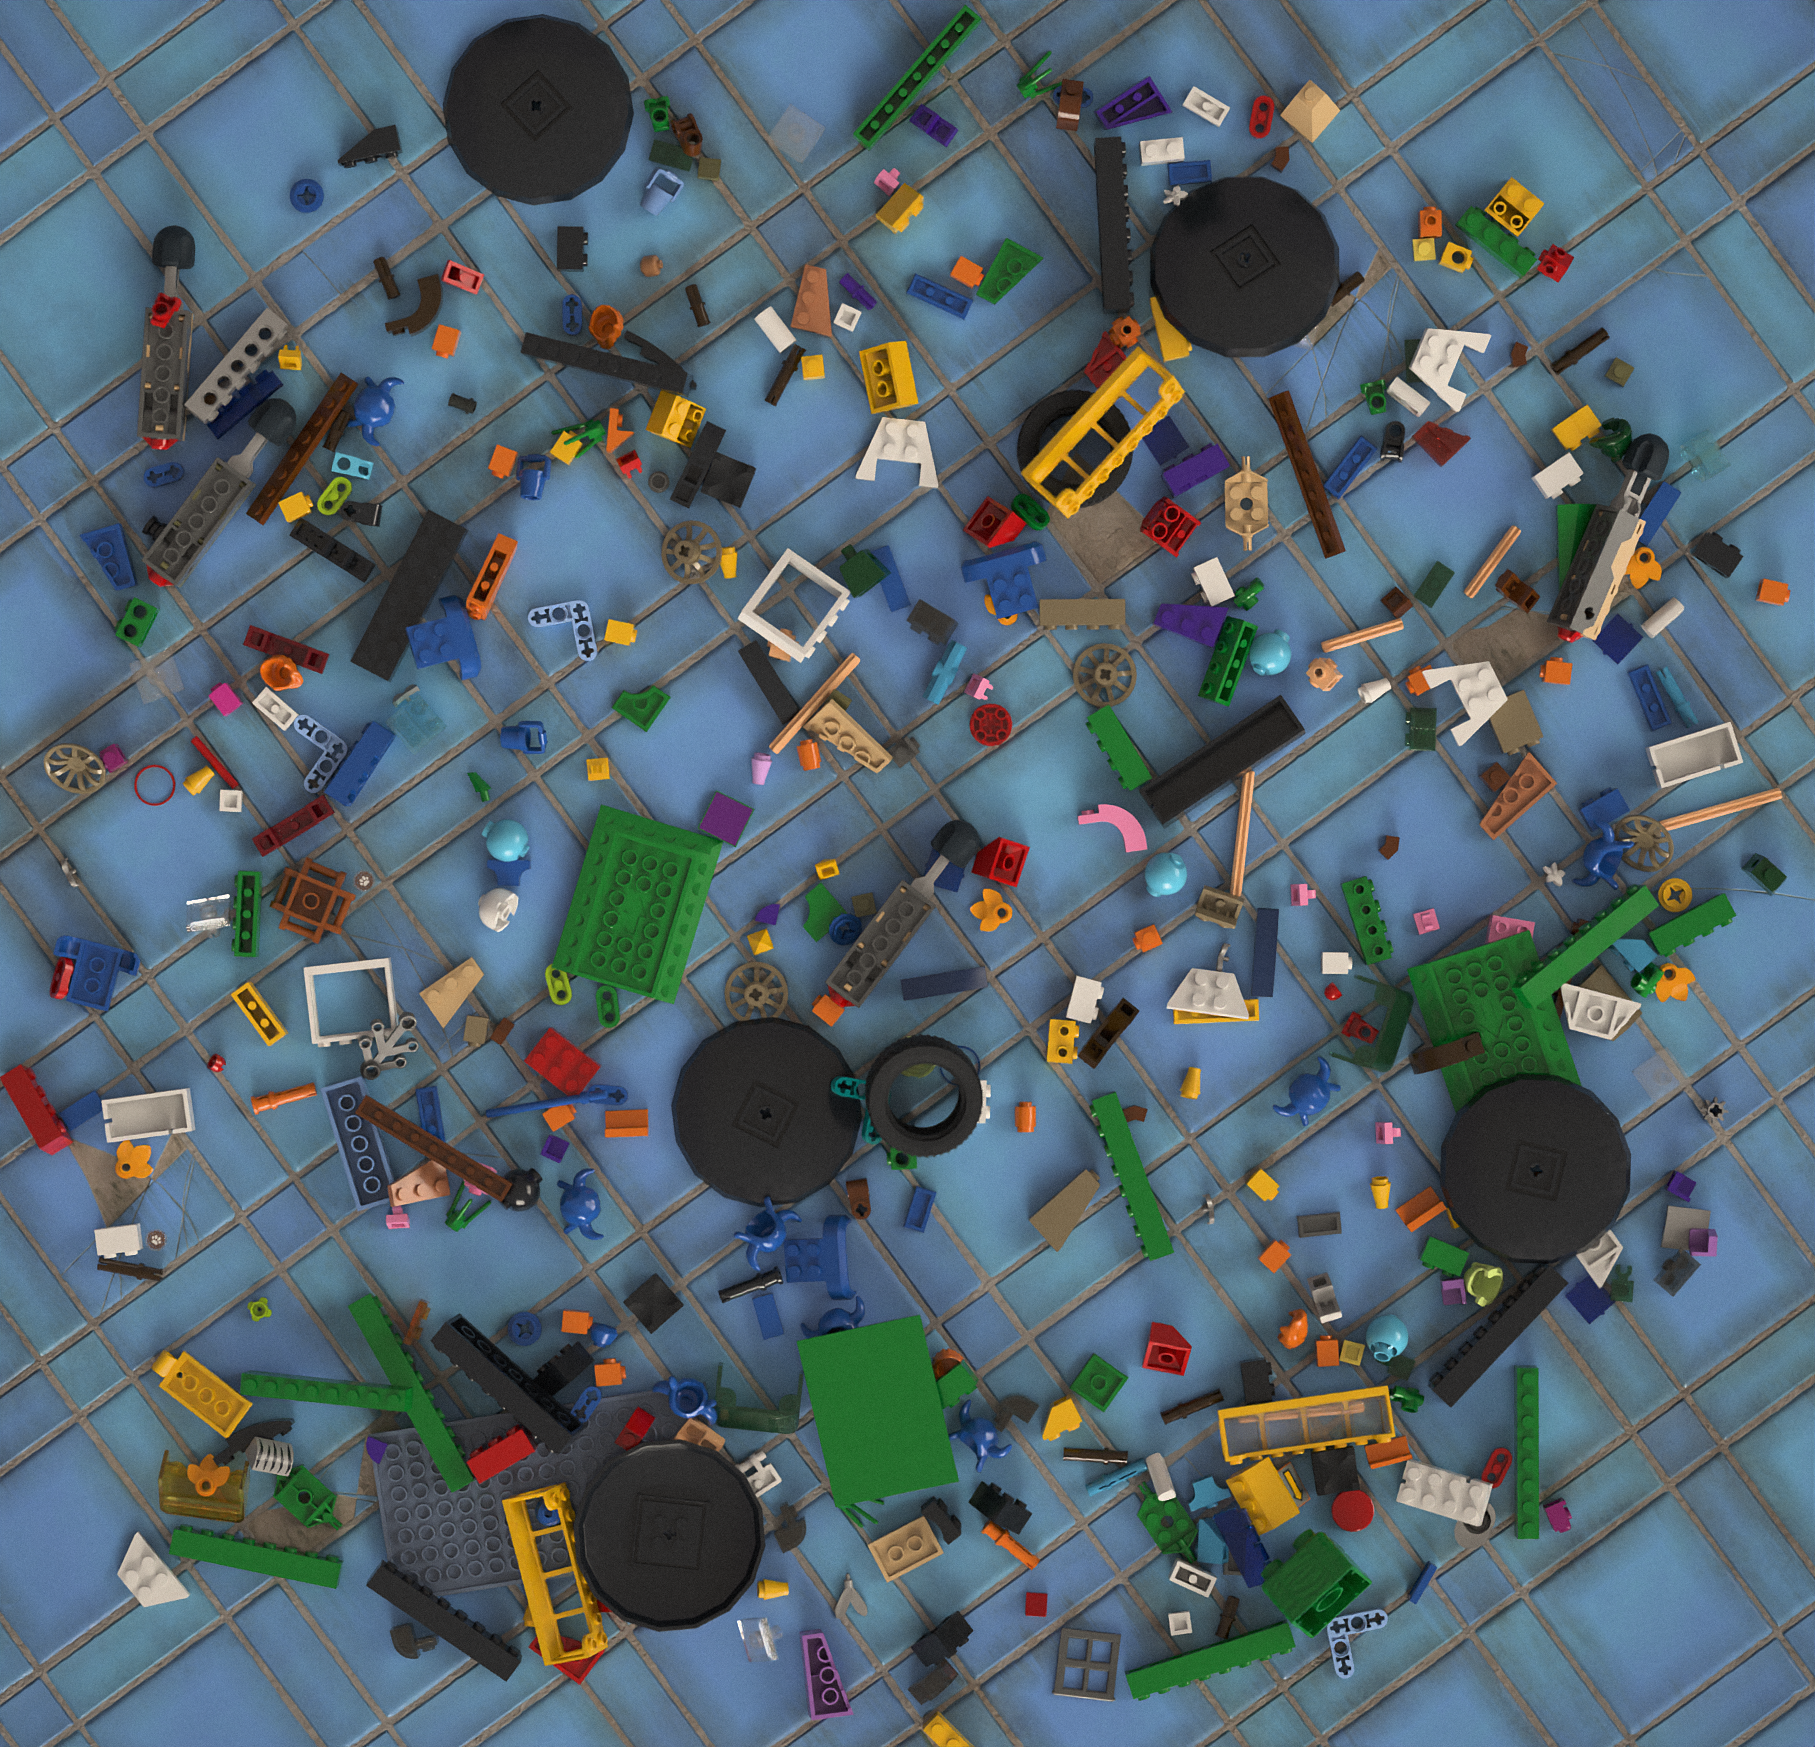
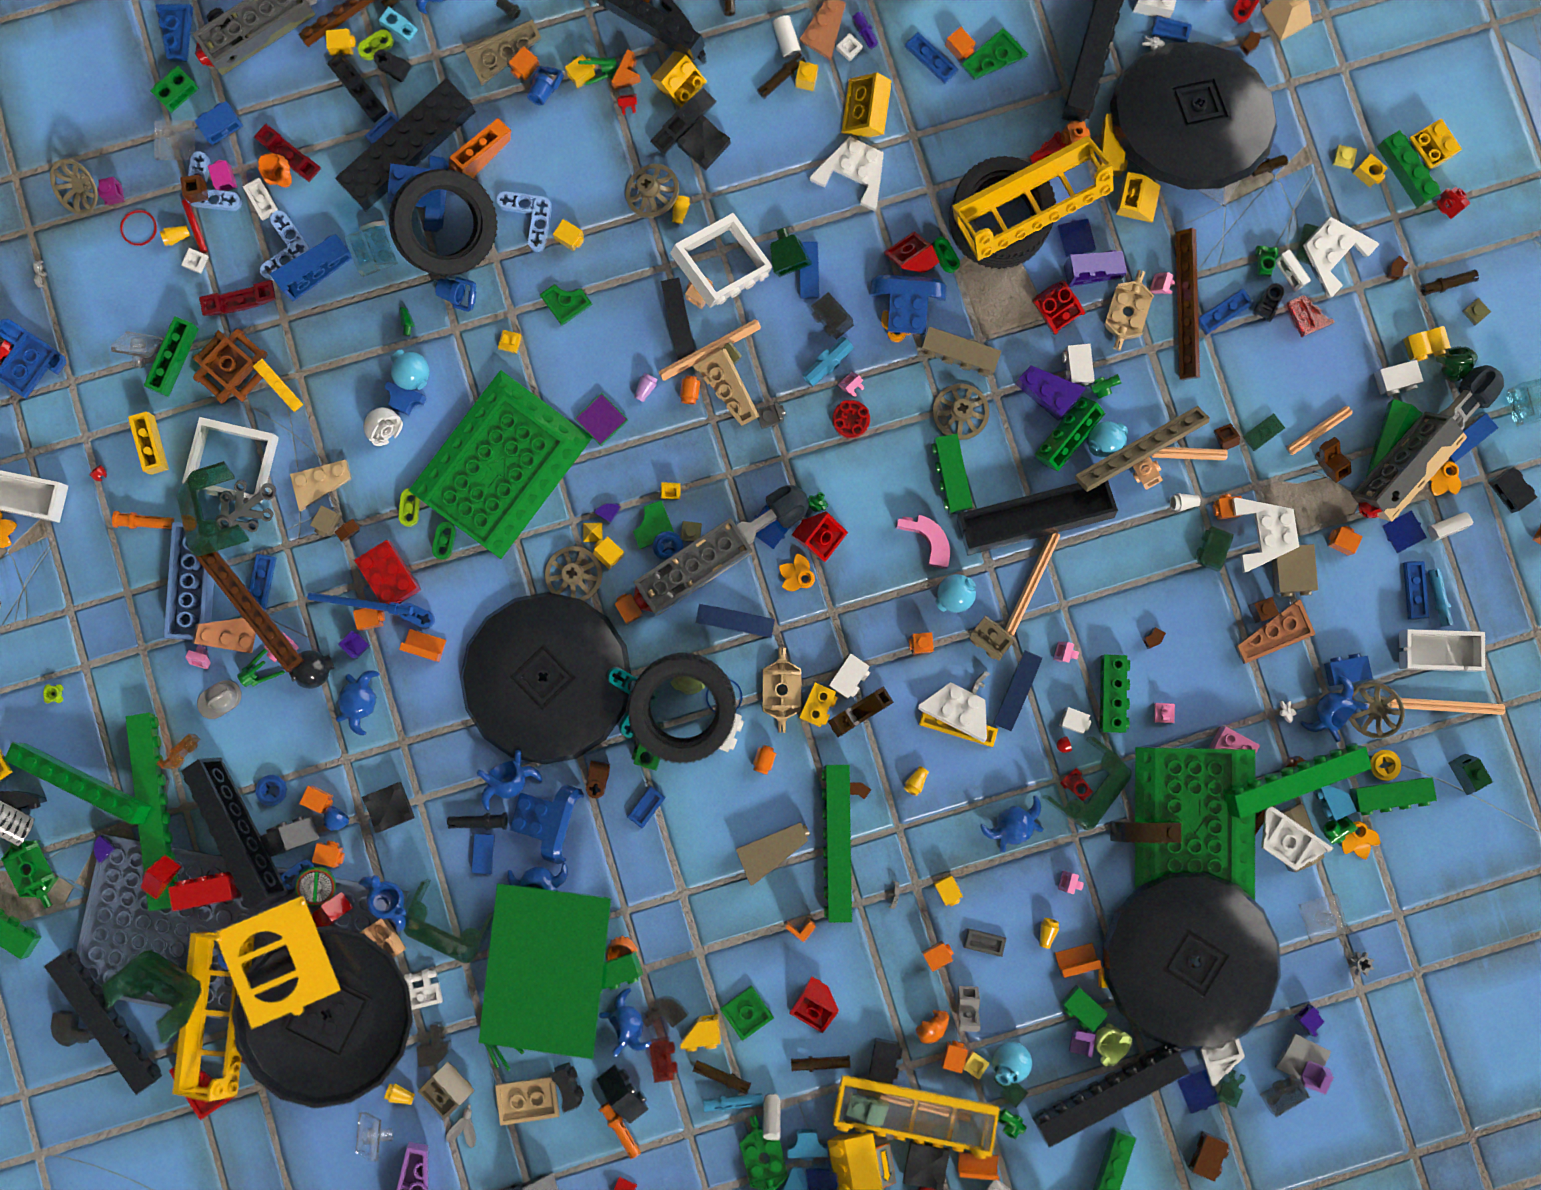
camera: 20 degrees right, 5 degrees down
clear tile [353,870,375,892] -> none
dark grey plate [648,471,670,493] -> none
orange brick [1418,206,1442,239] -> none
none -> clear green windscreen [101,950,202,1044]
none -> red slope [140,855,182,899]
none -> clear green windscreen [177,461,250,556]
none -> reddish brown brick [180,175,209,203]
none -> light blue beam [186,151,242,211]
none -> blue brick [194,101,244,145]
none -> light grey piece [197,680,242,719]
none -> yellow door [215,896,341,1029]
none -> yellow piece [253,359,304,412]
none -> tile [295,867,336,906]
none -> blue tile [364,111,400,145]
none -> black tyre [389,169,498,276]
none -> dark tan slope [418,1062,475,1120]
none -> dark tan wing [465,20,541,86]
none -> yellow brick [593,536,624,570]
none -> clear red brick [649,1036,678,1083]
none -> tan plate [763,648,801,733]
none -> orange panel [785,918,816,942]
none -> green plant [808,492,828,512]
none -> sand green brick [846,1094,889,1126]
none -> dark tan plate [1075,406,1210,492]
none -> yellow slope [1116,172,1160,223]
none -> bright pink tile [1150,272,1175,294]
none -> reddish brown brick [1188,1131,1229,1182]

